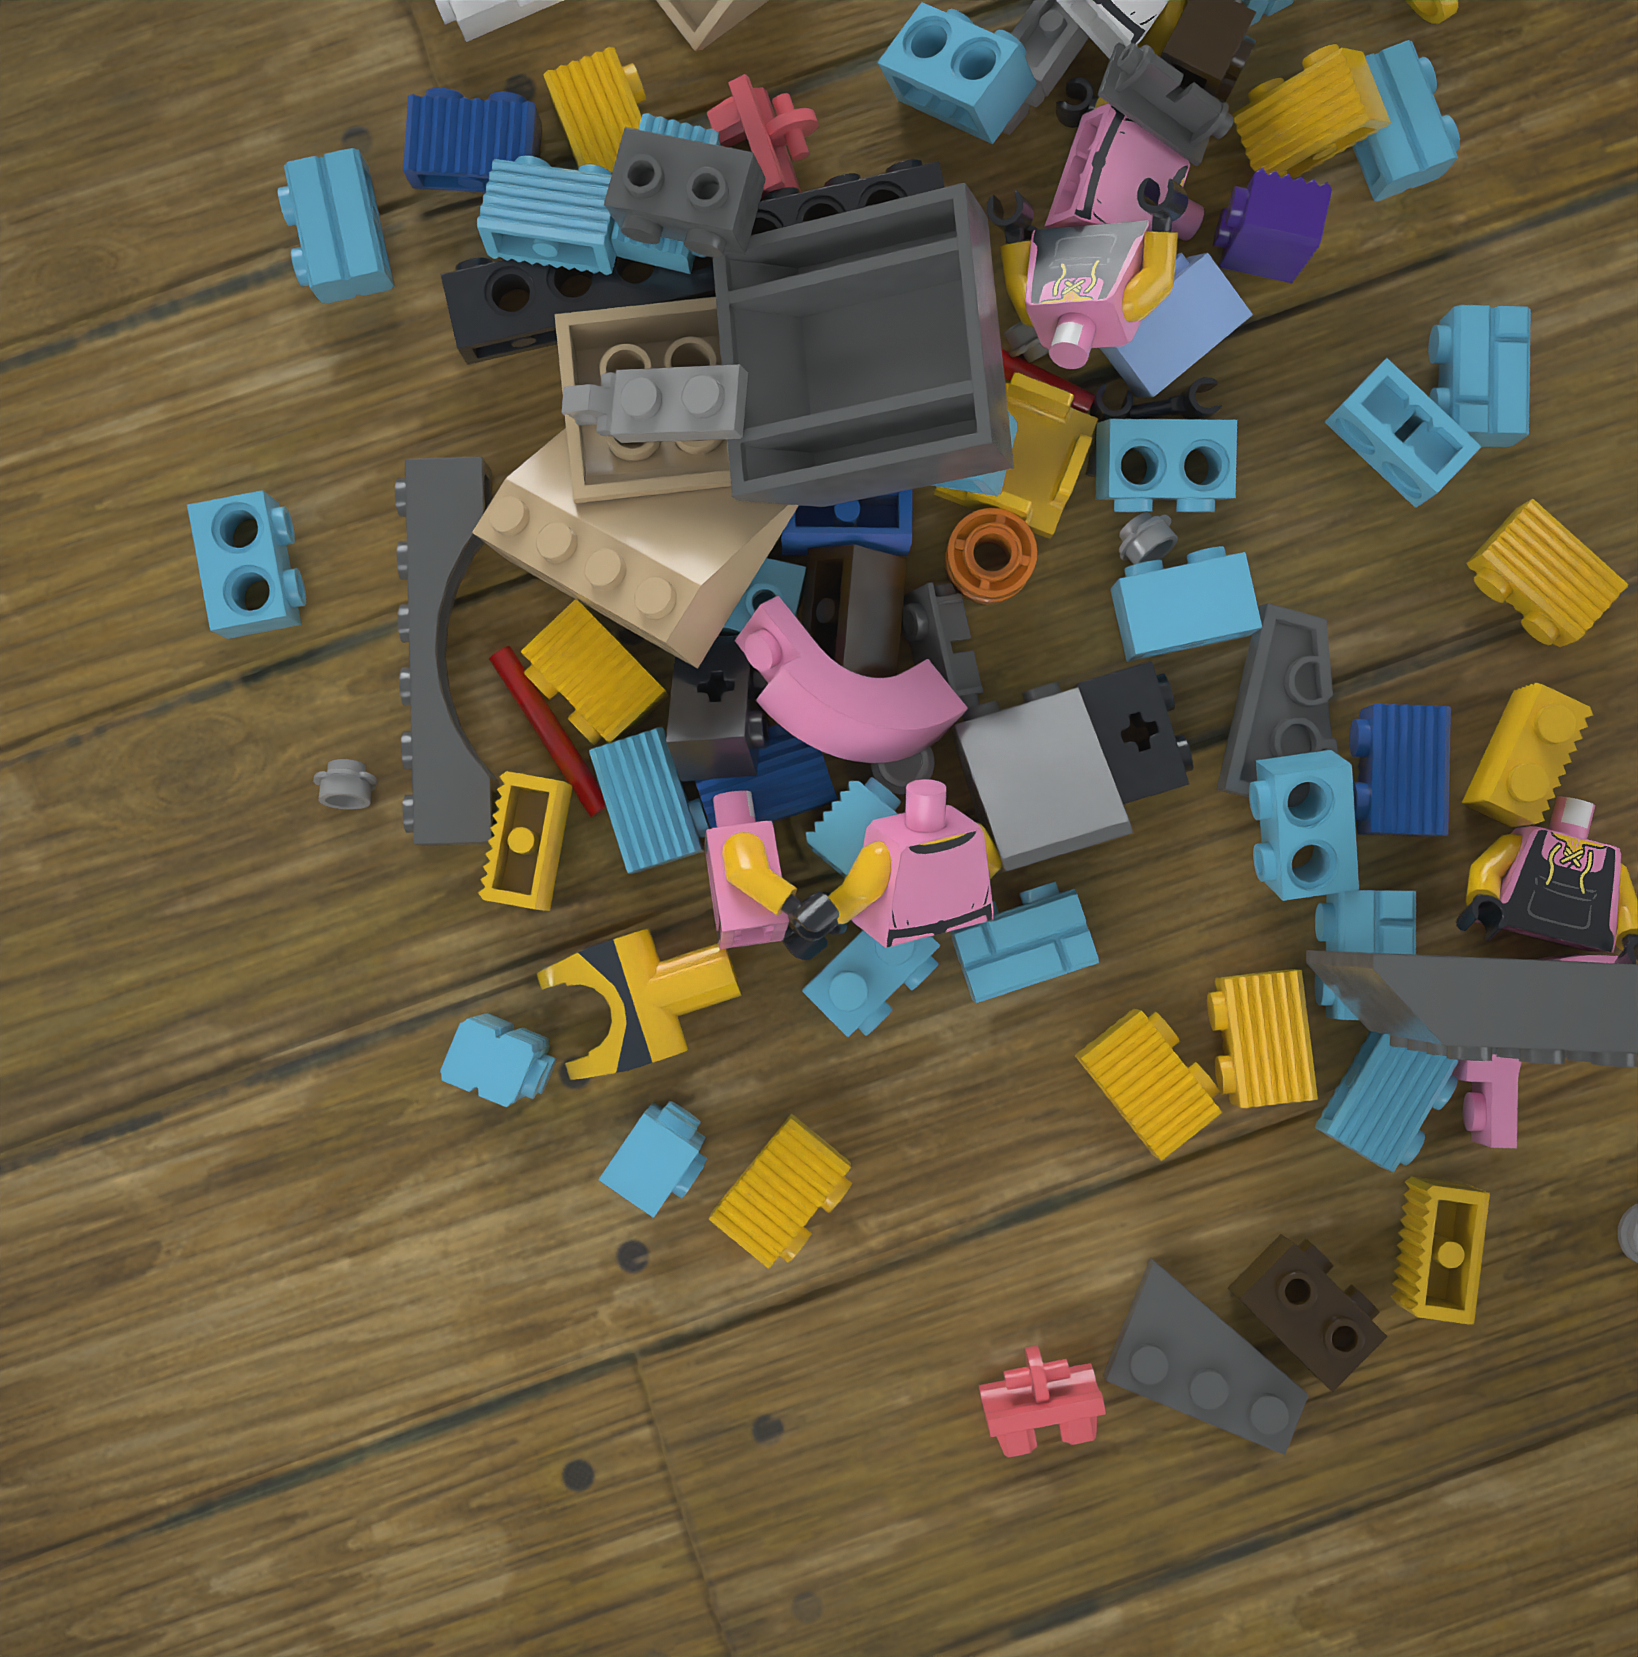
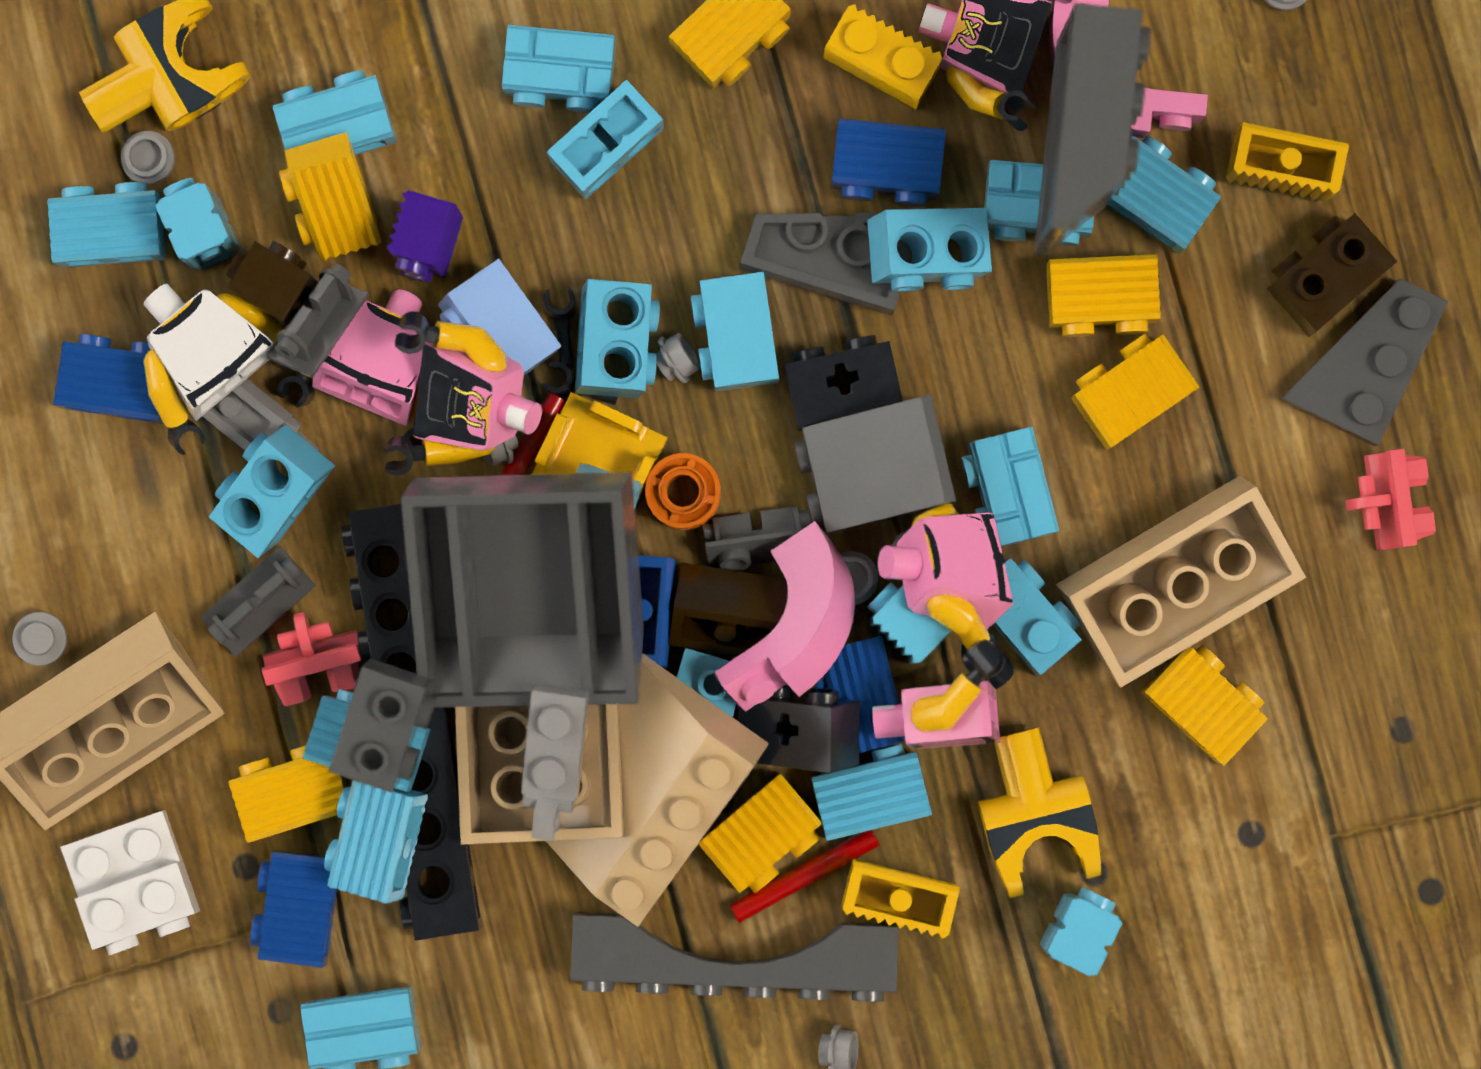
camera: 85 degrees left, 0 degrees up
medium azure brick [598,1101,708,1218] -> none
none -> dark grey hinge [200,546,316,657]
none -> tan slope [1056,476,1306,688]

